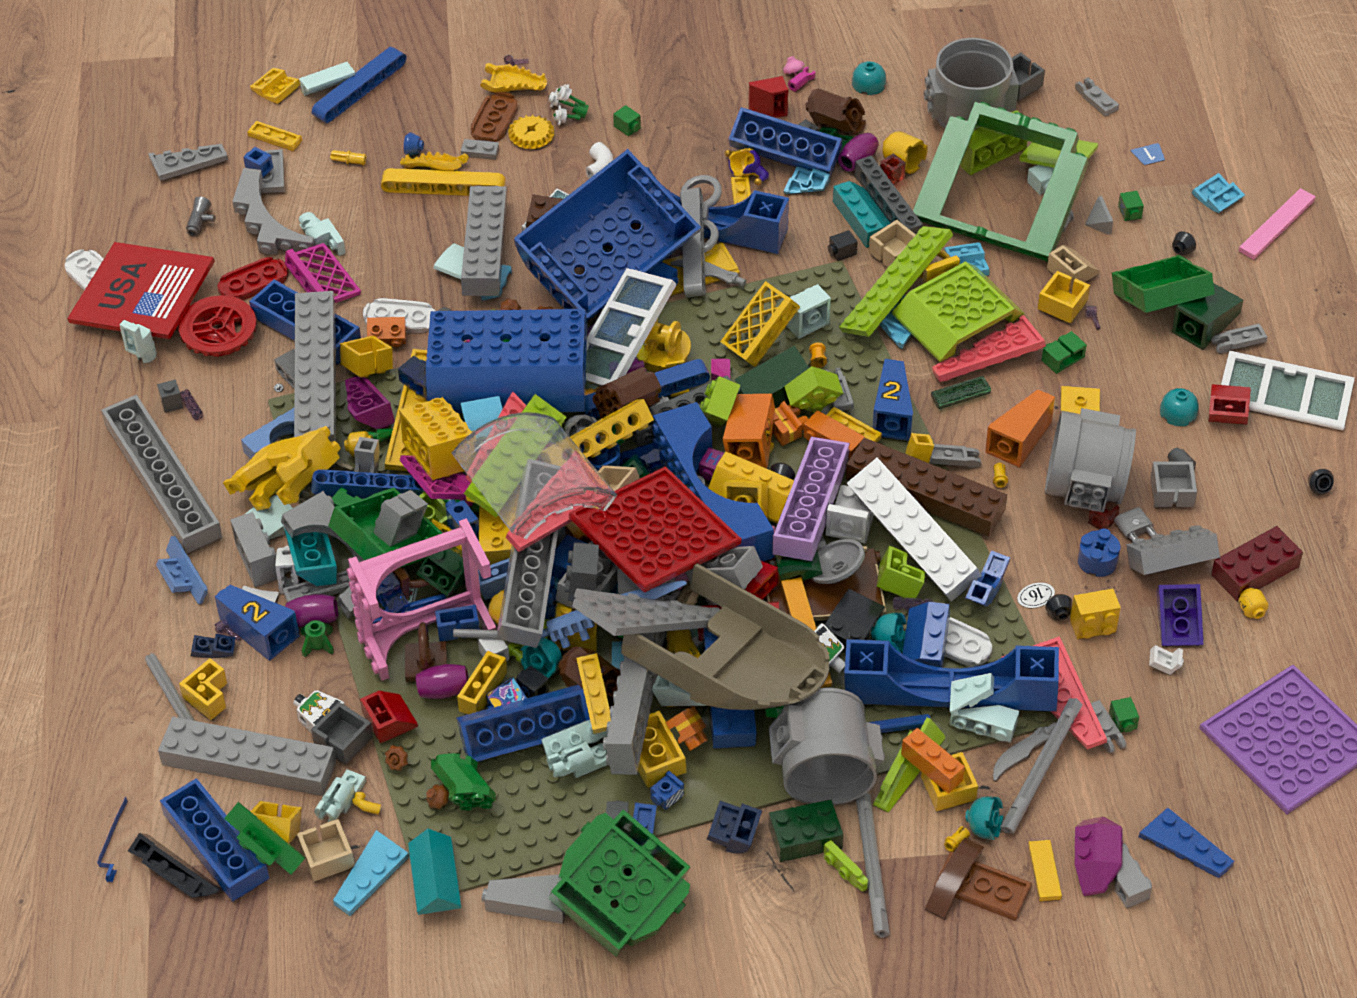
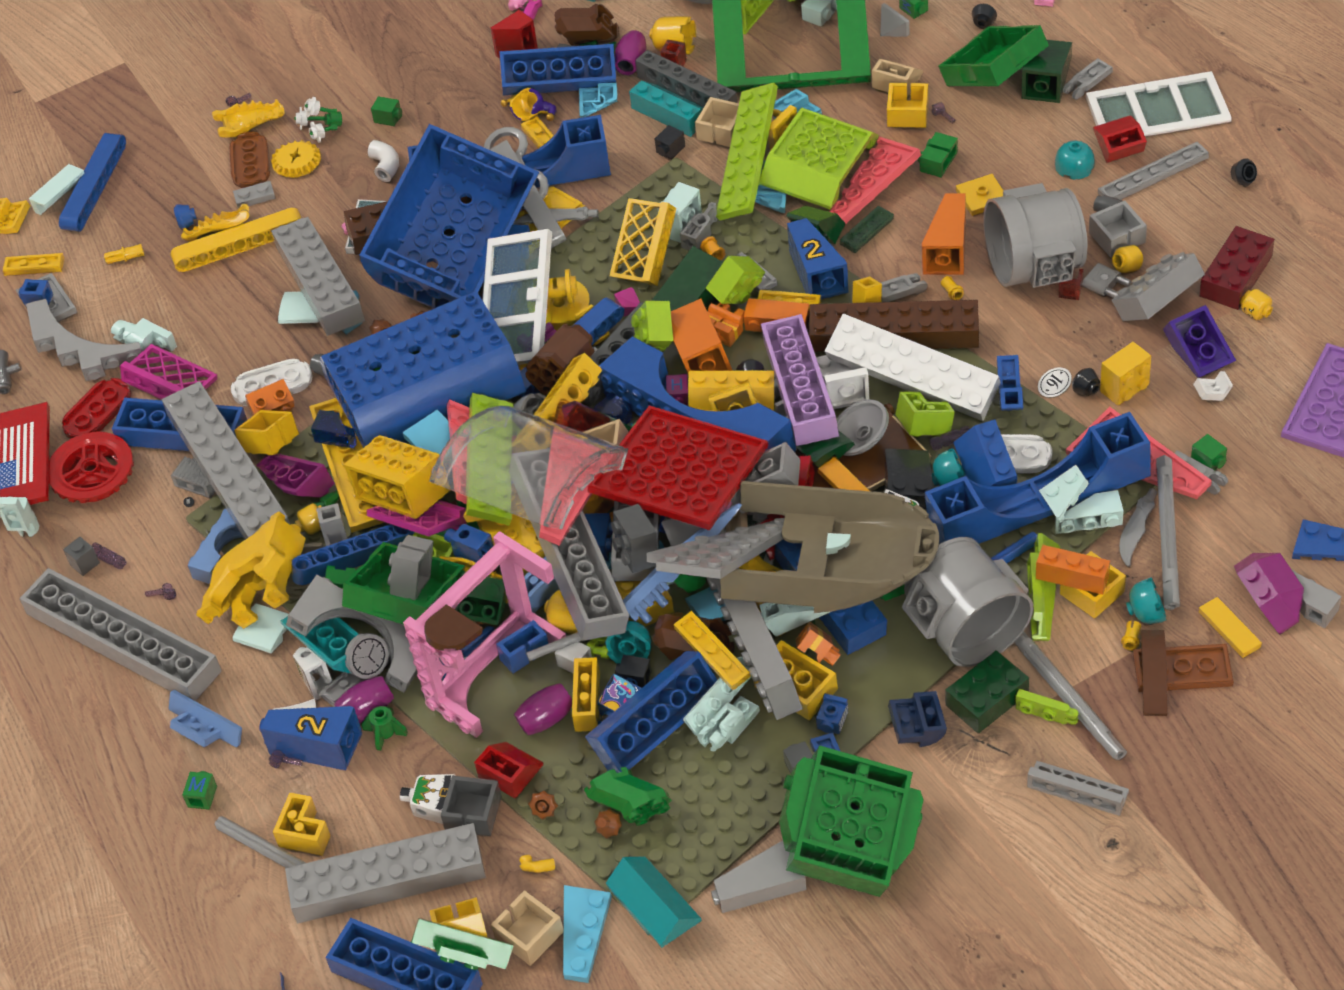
camera: 20 degrees left, 0 degrees up
dark blue slope [190,634,236,658] -> none
light grey brick [230,512,277,587] -> none
light aqua plate [314,769,366,822] -> none
reddish brown tile [405,622,447,682] -> none
blue brick [1078,529,1121,577] -> none
none -> hand [145,583,176,600]
none -> green brick [182,771,217,810]
none -> light grey tile [345,633,389,679]
none -> reddish brown tile [424,604,483,651]
none -> clear red slope [551,401,610,439]
none -> light grey piece [680,202,717,251]
none -> dark green slope [786,206,846,244]
none -> light aqua tile [826,533,851,554]
none -> light grey fence [1027,761,1129,816]
none -> light grey tile [1098,142,1209,200]
none -> yellow head [1112,245,1143,273]

